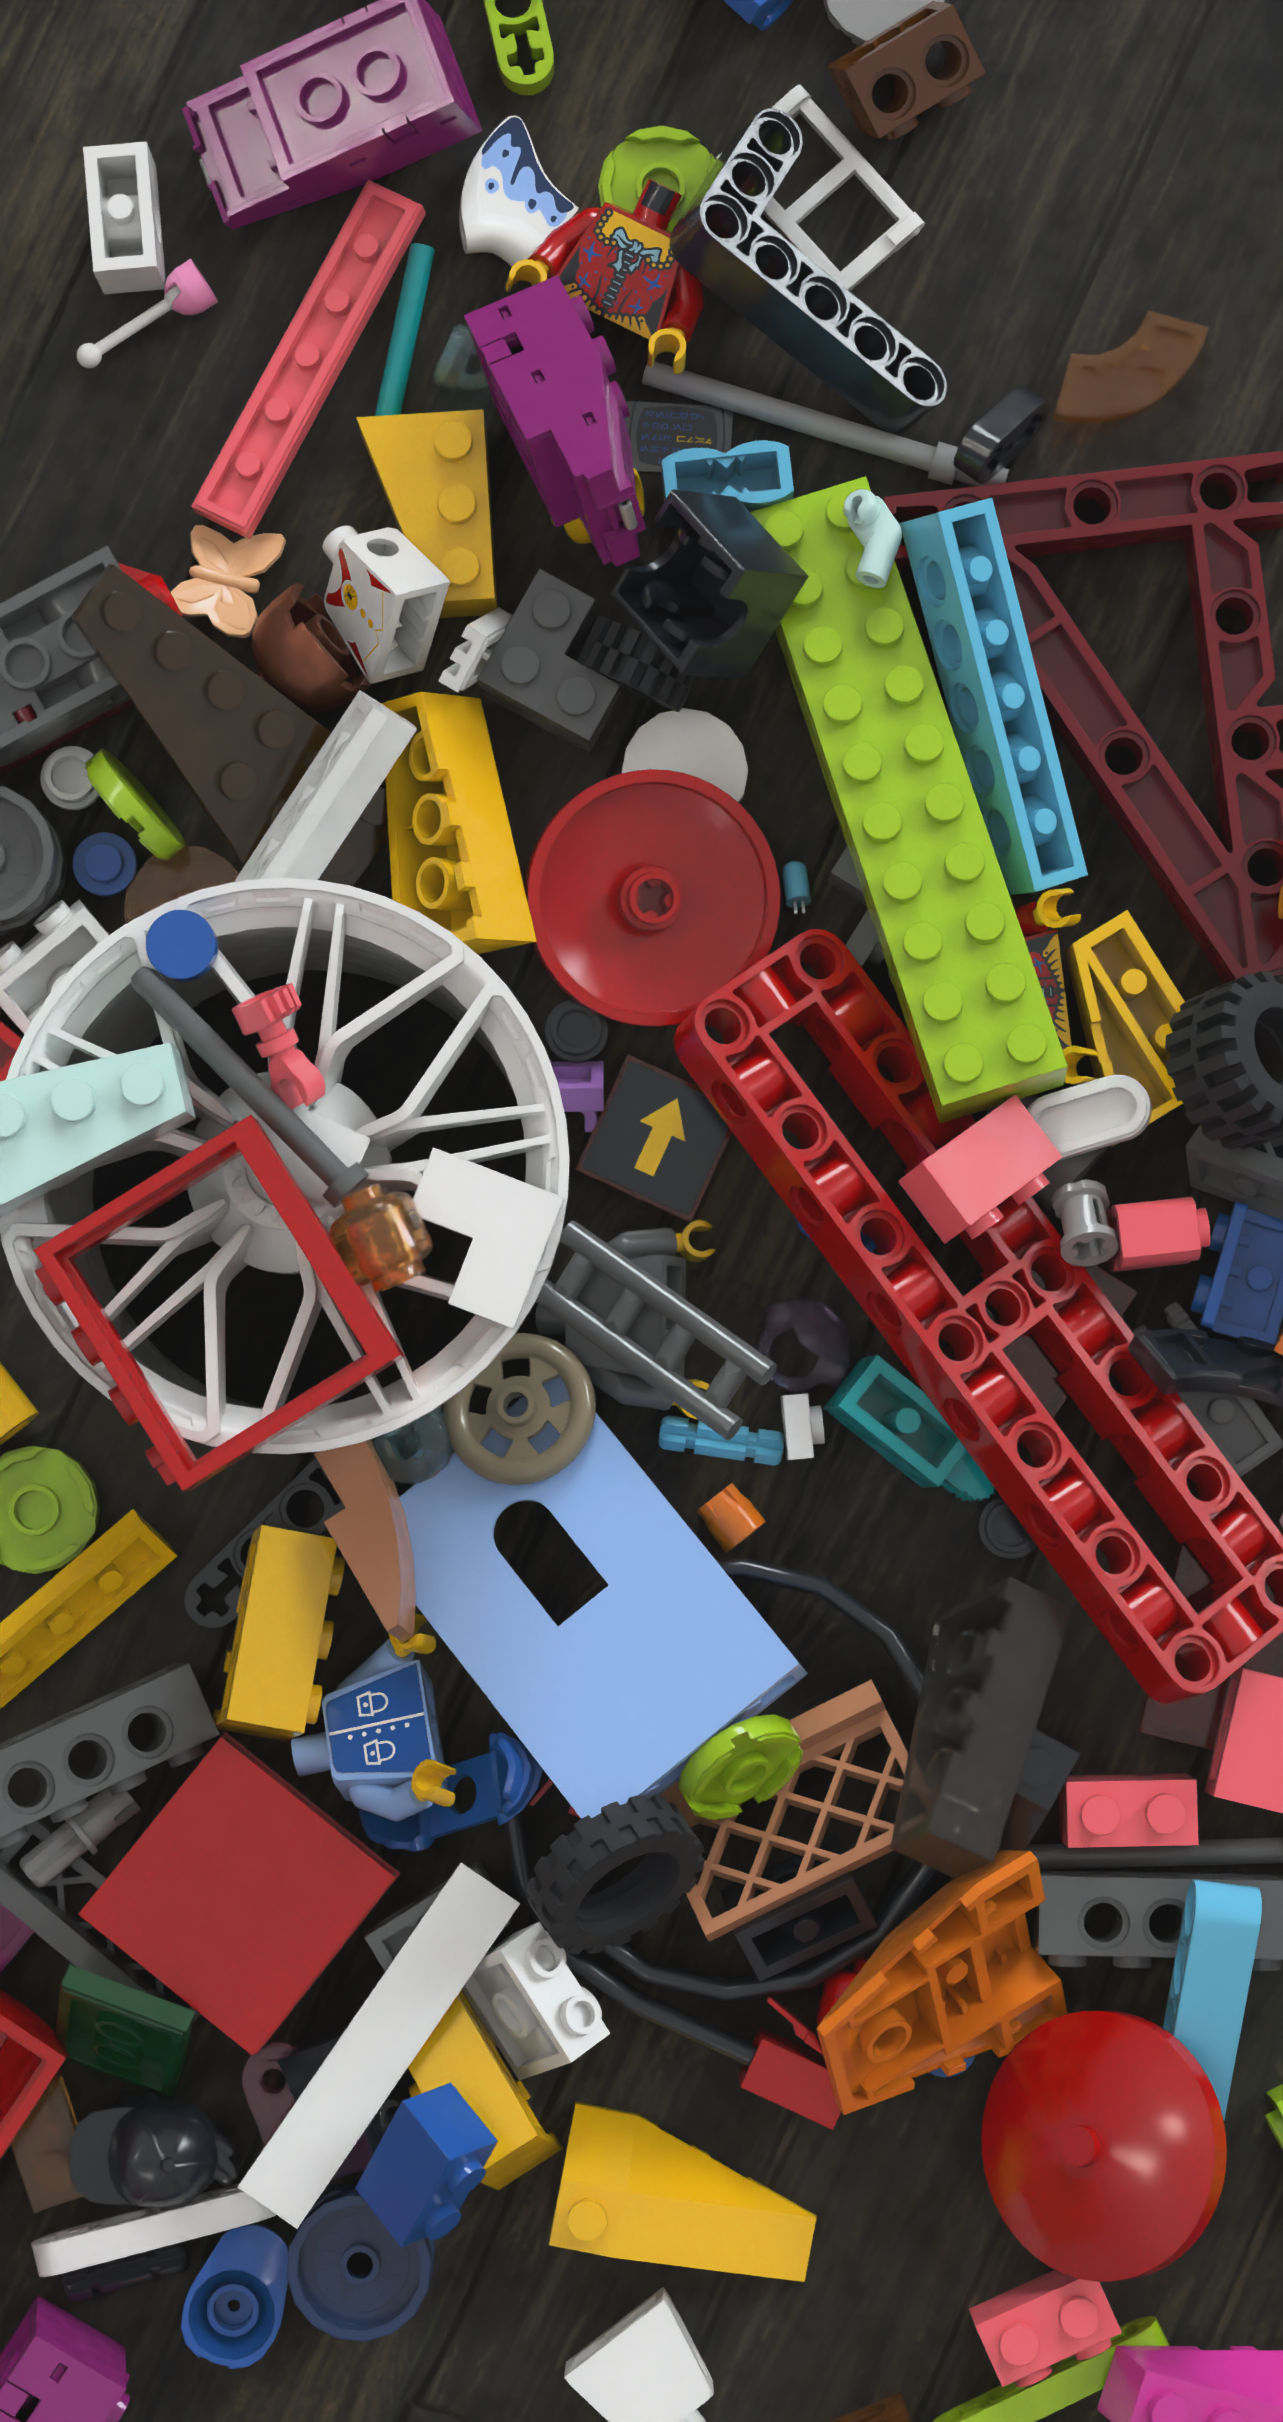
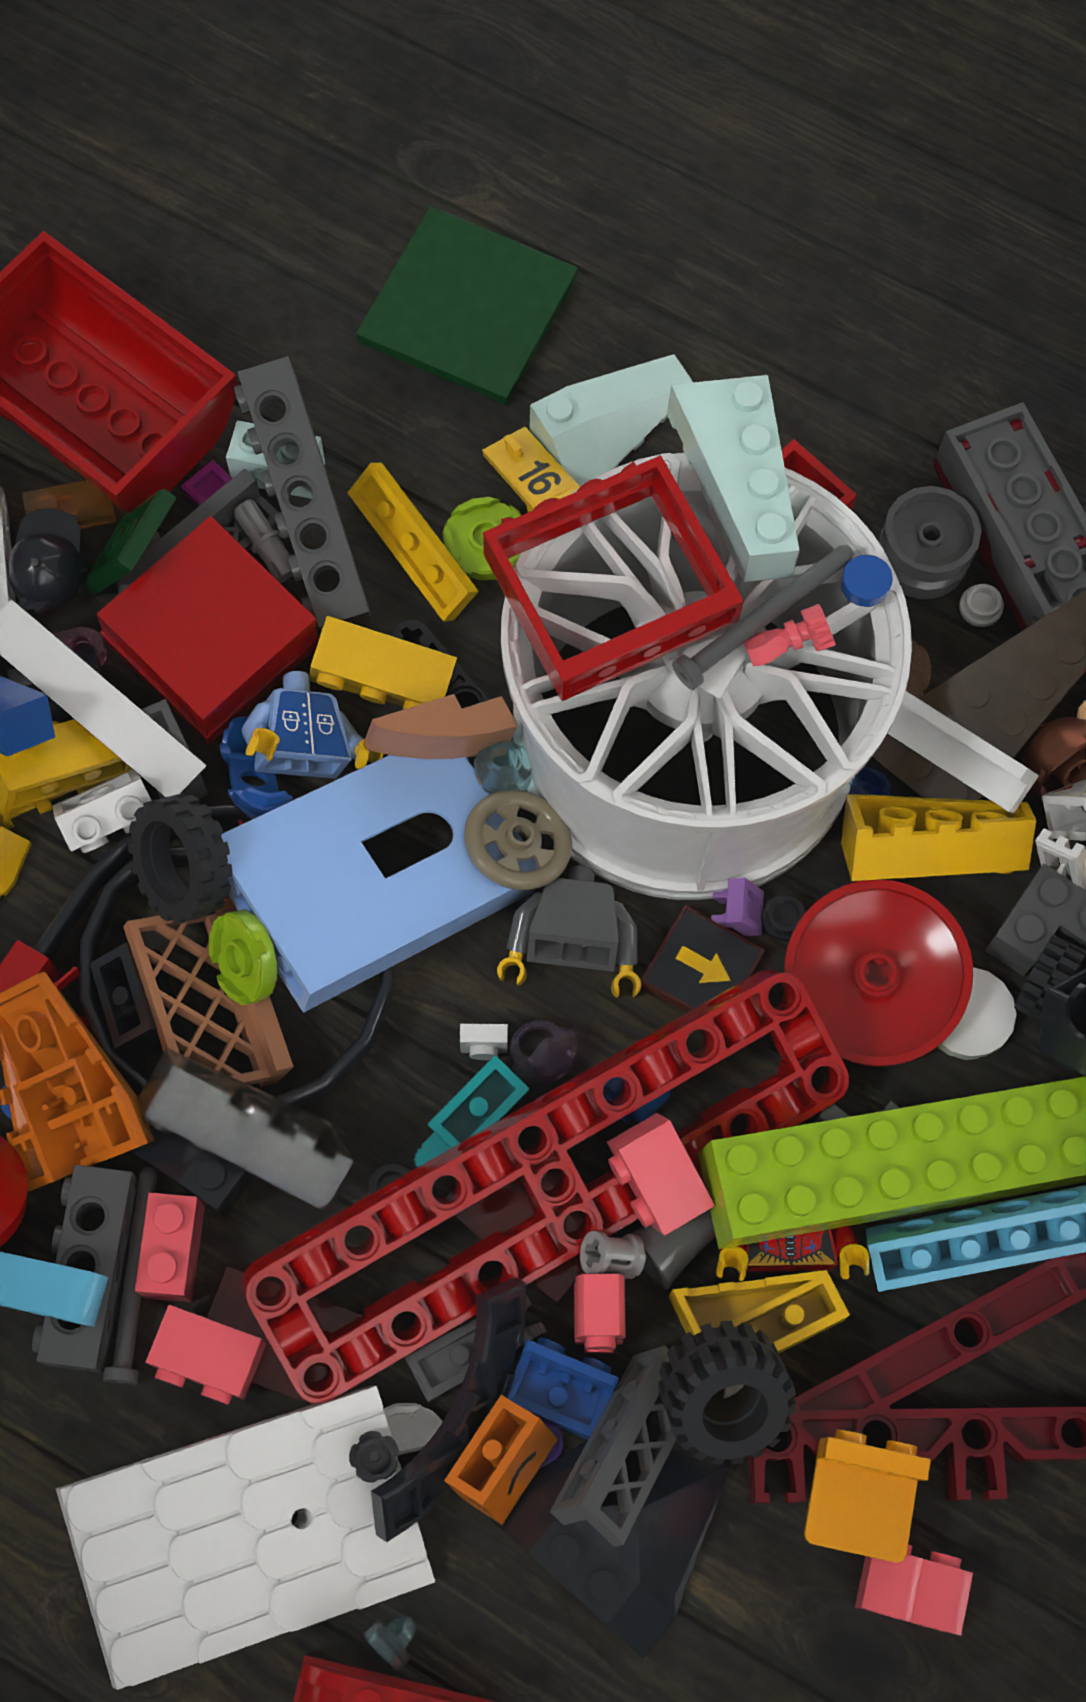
camera: 90 degrees right, 15 degrees down
blue plate [73,832,137,897] -> none
lime tile [85,748,185,861] -> none
clear orange head [329,1184,433,1294] -> none
white tile [408,1147,564,1329] -> none
dark grey bar [536,1221,777,1441] -> none
medium azure axle [658,1415,784,1466] -> none
orange hose [697,1483,766,1553] -> none
medium azure piece [782,861,811,915] -> none
white tile [1027,1075,1152,1160] -> none

